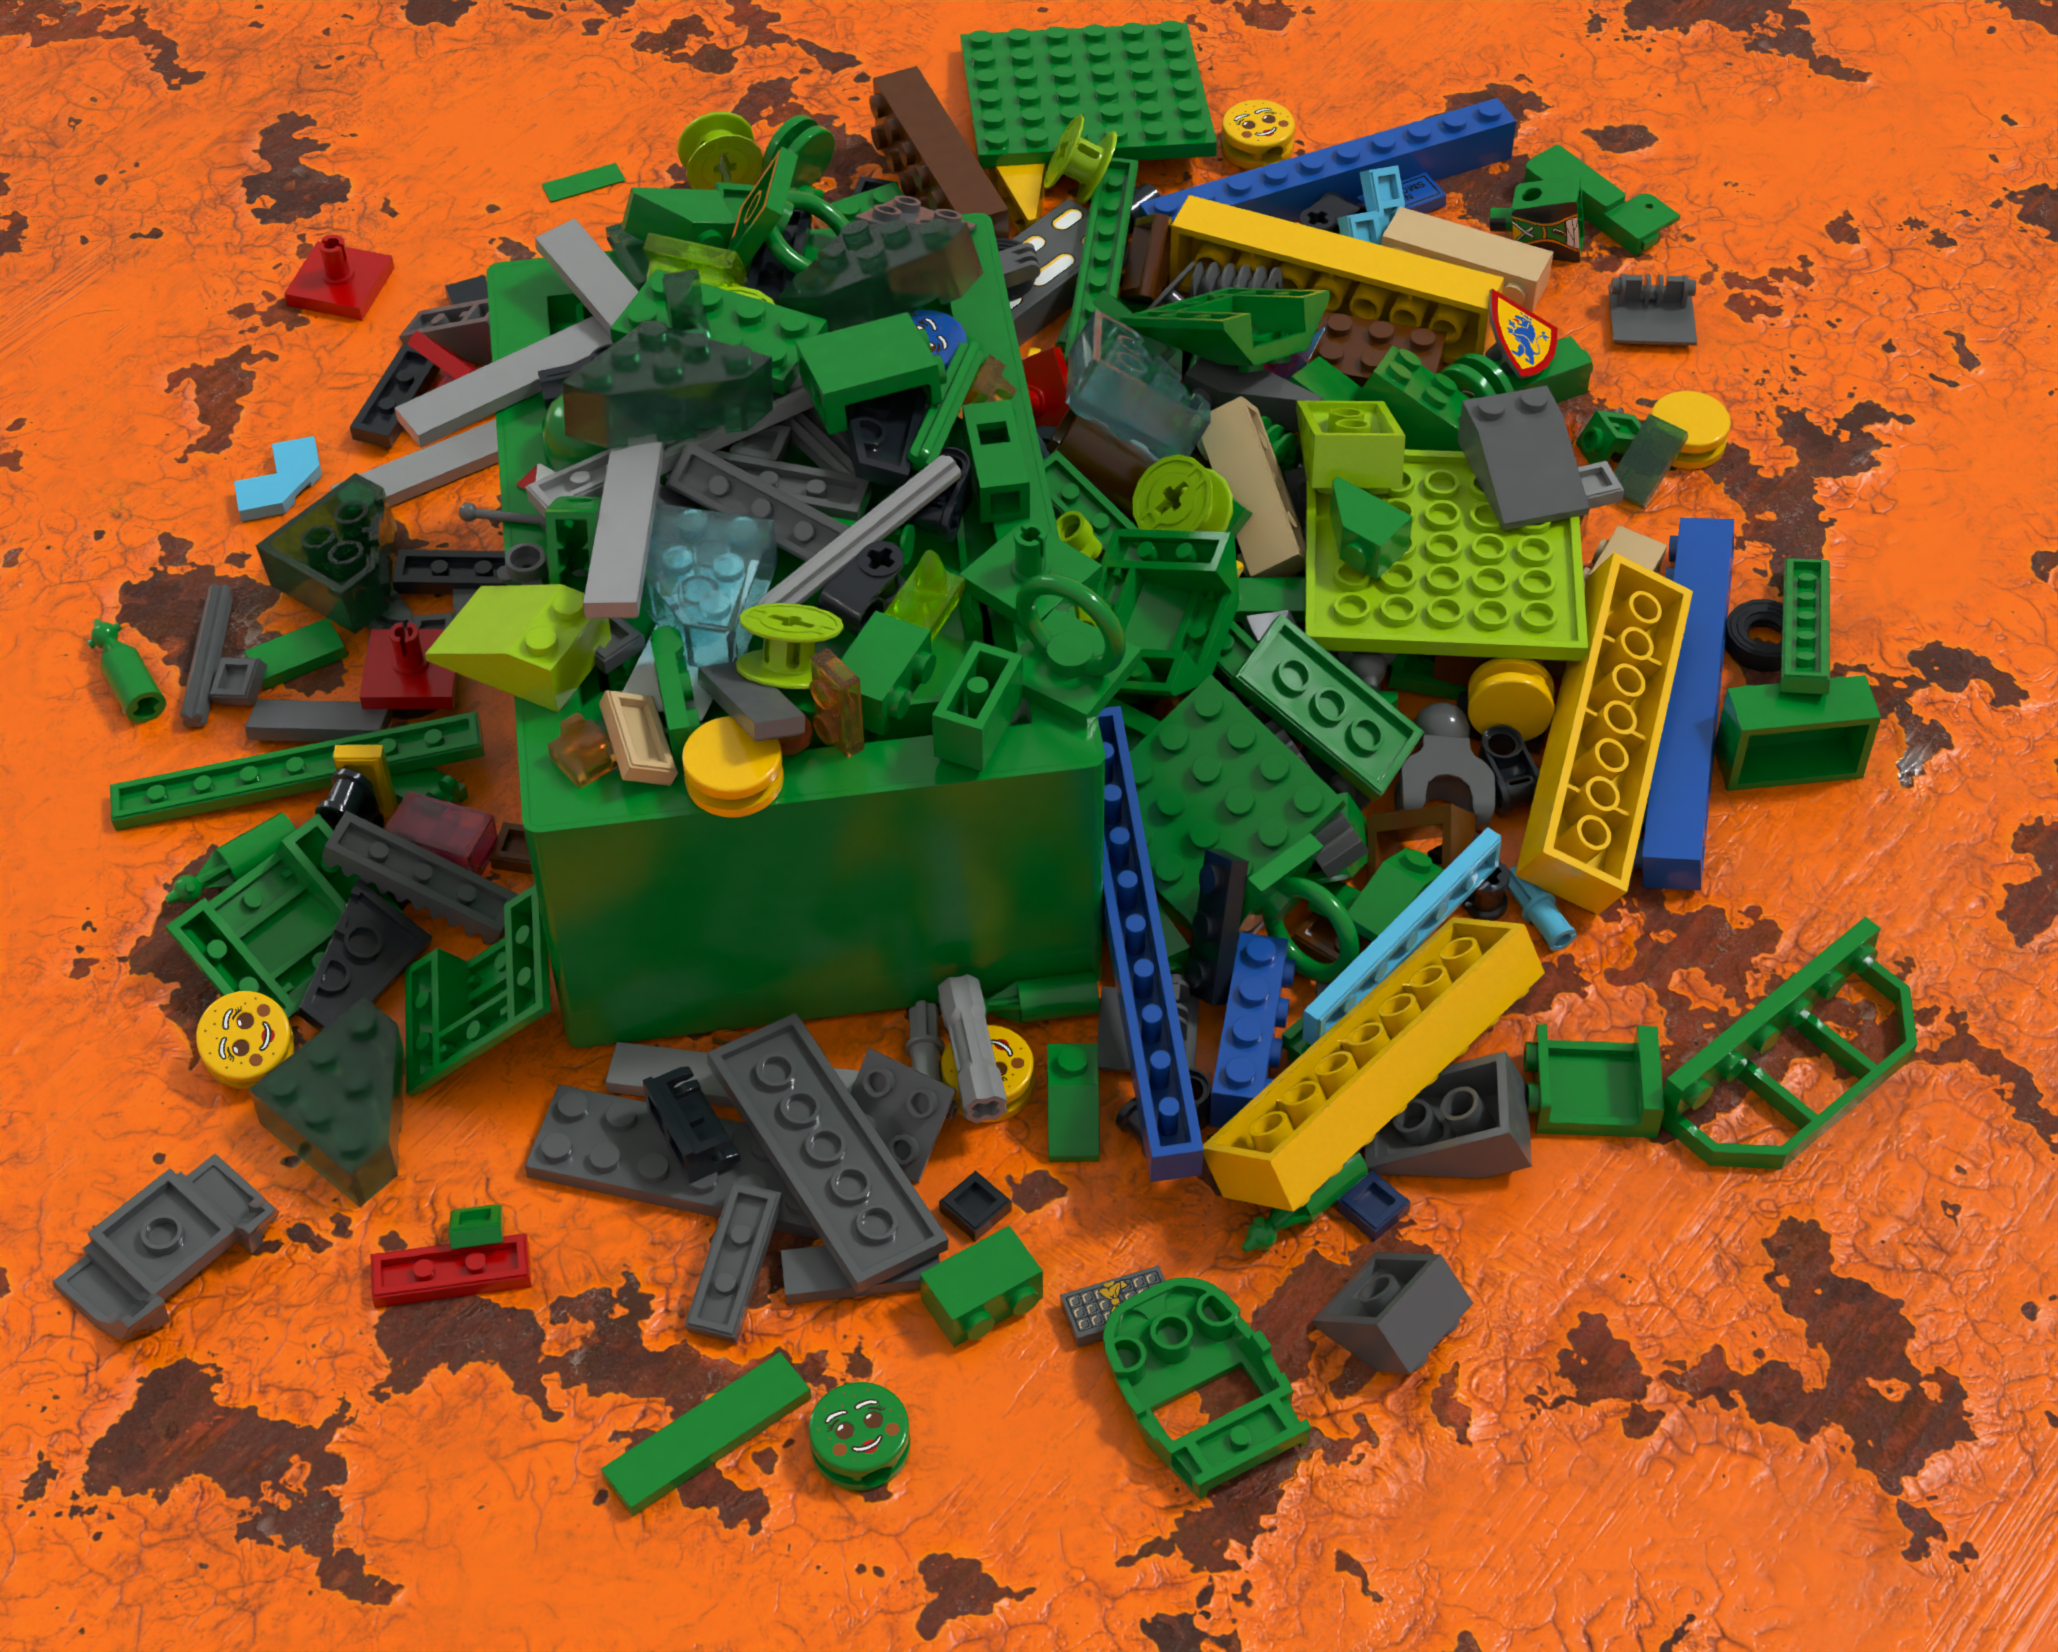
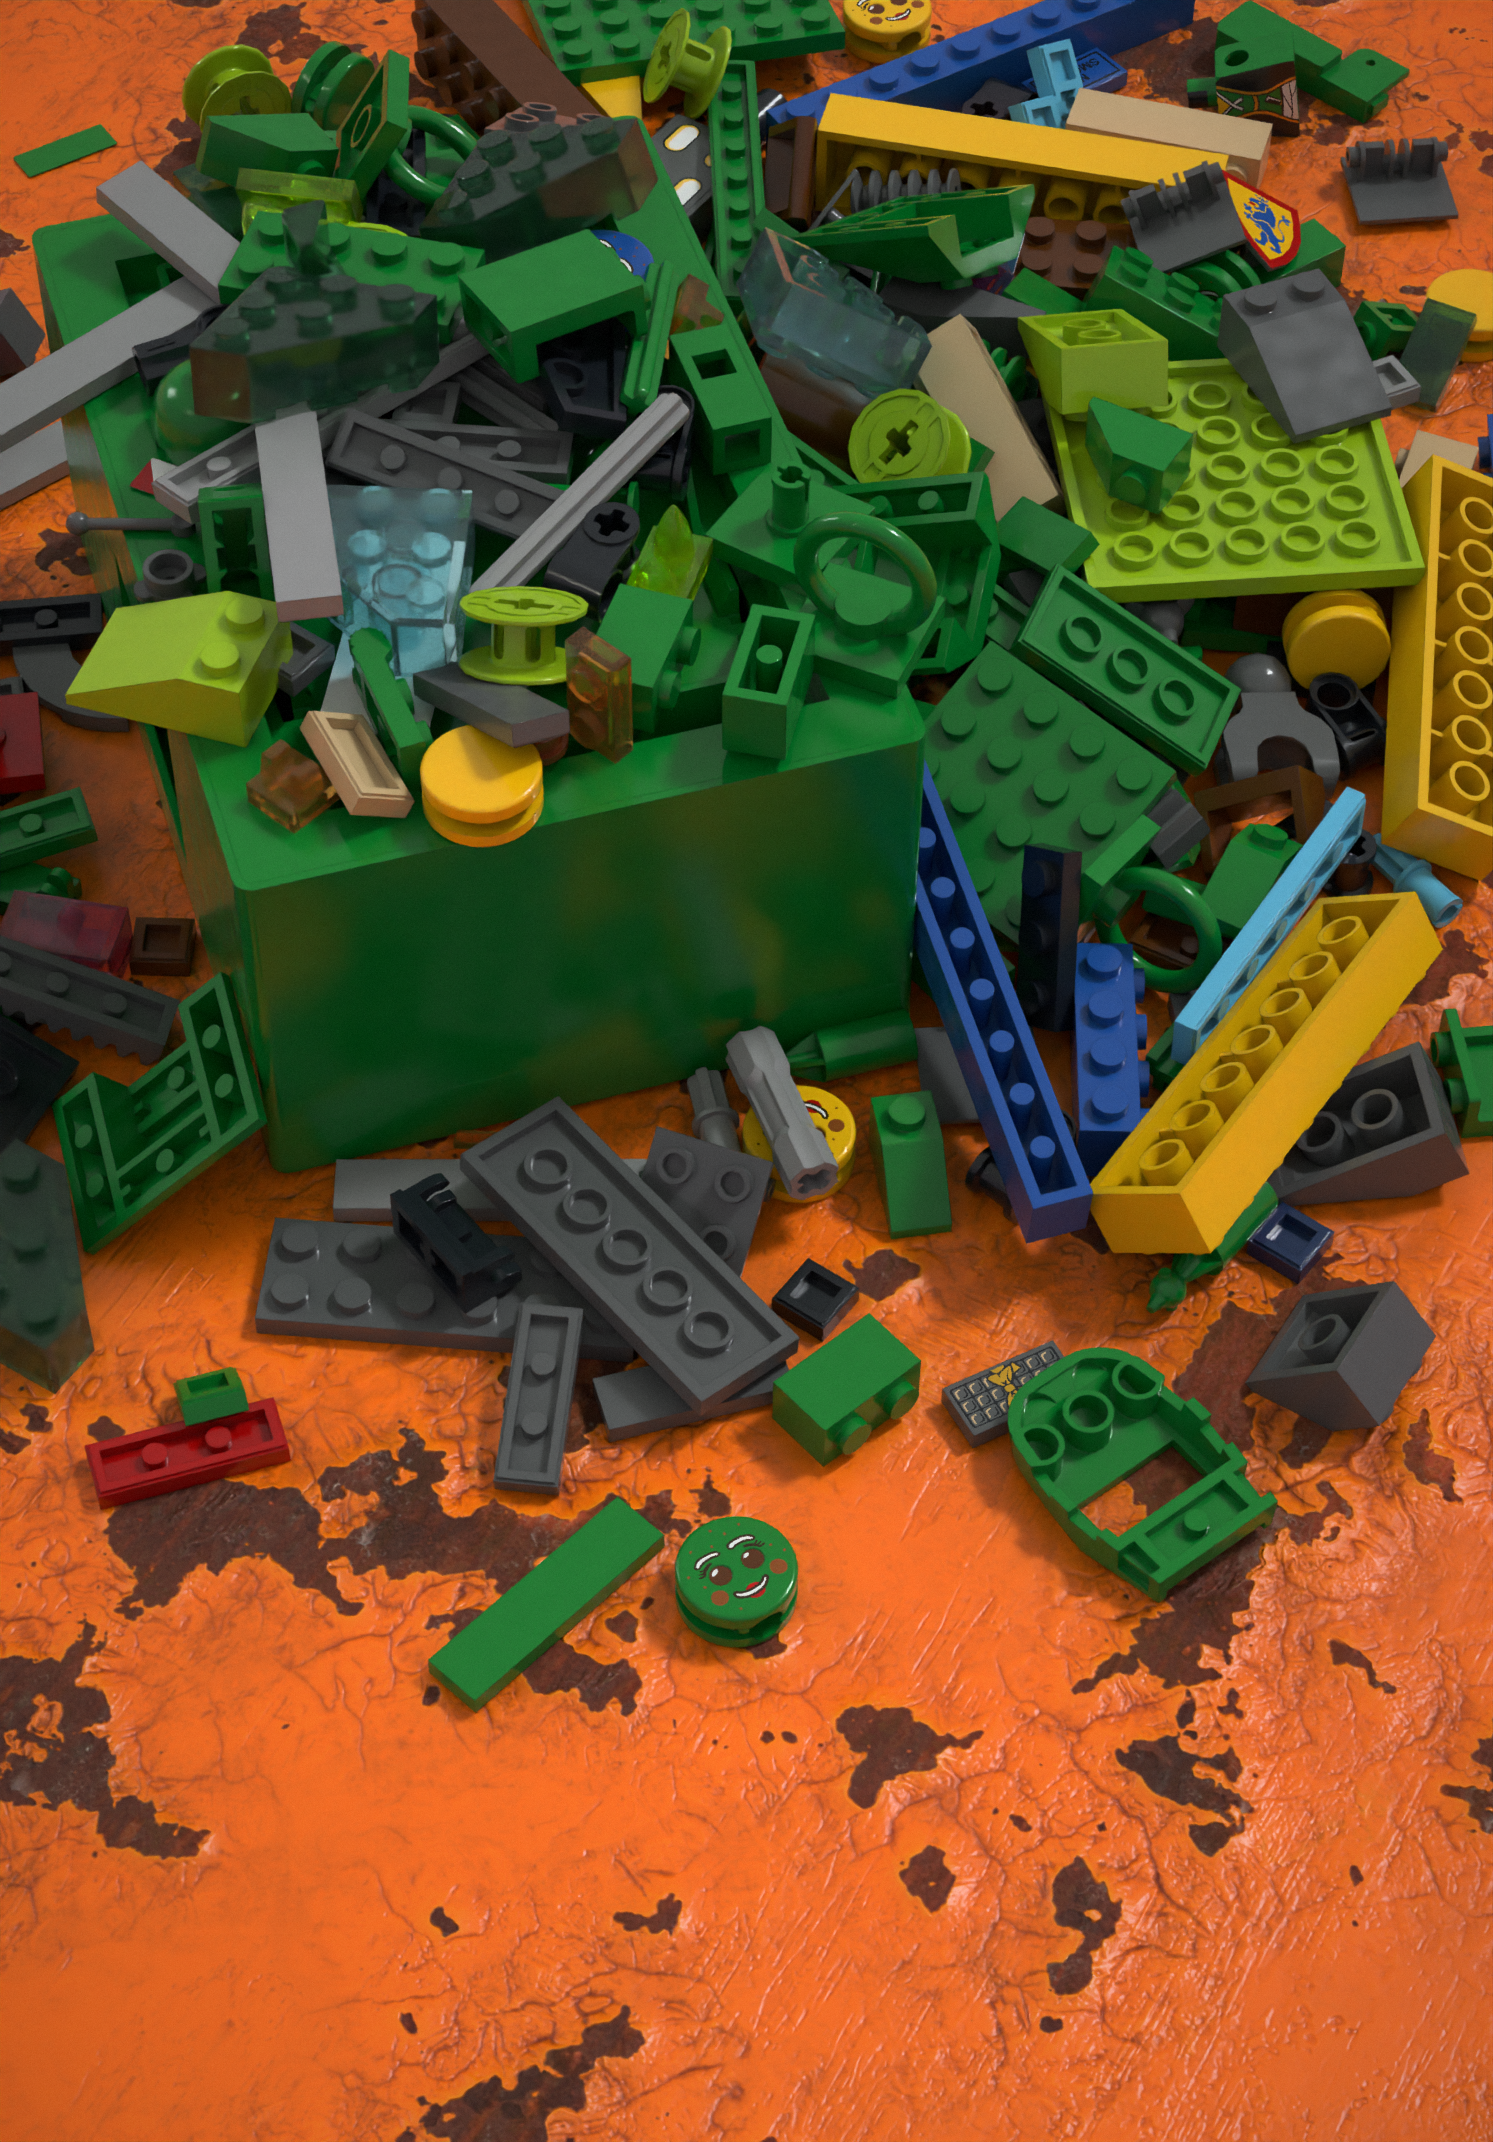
camera: 10 degrees left, 0 degrees up
none -> green tile [996,496,1100,576]
none -> dark grey hinge [1121,160,1247,274]

